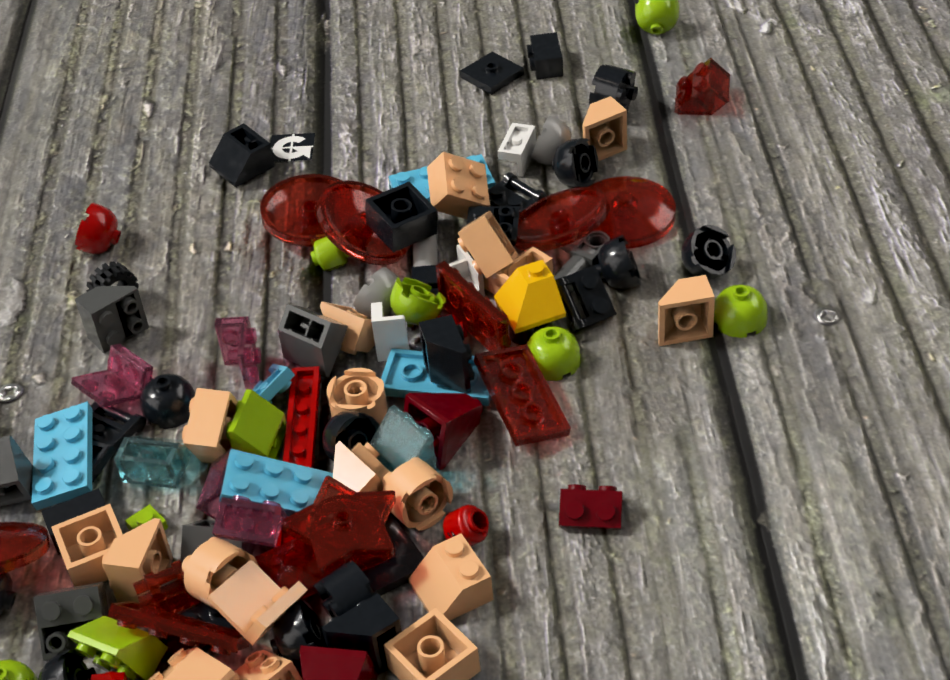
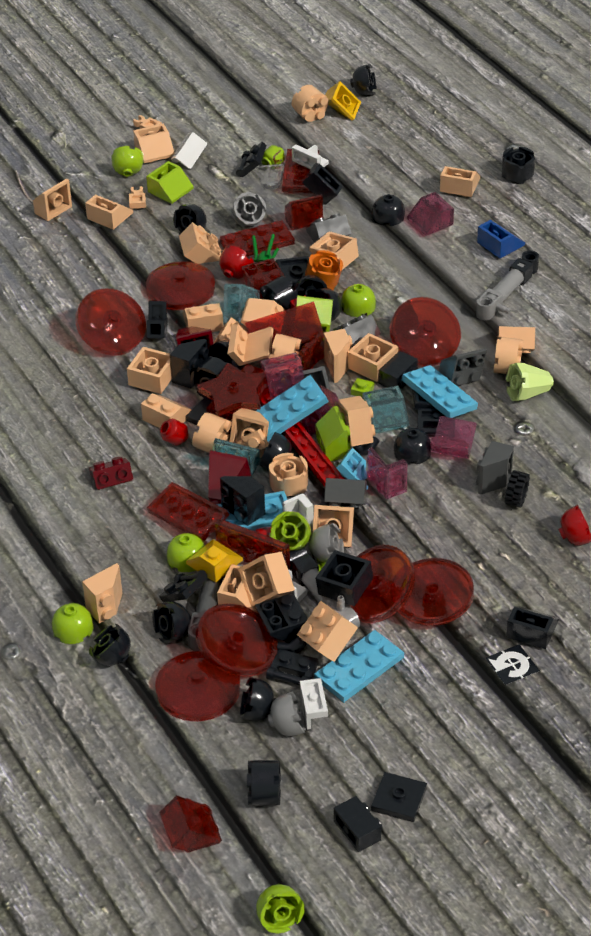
camera: 150 degrees right, 0 degrees up
light nougat slope [582,96,627,161] -> none

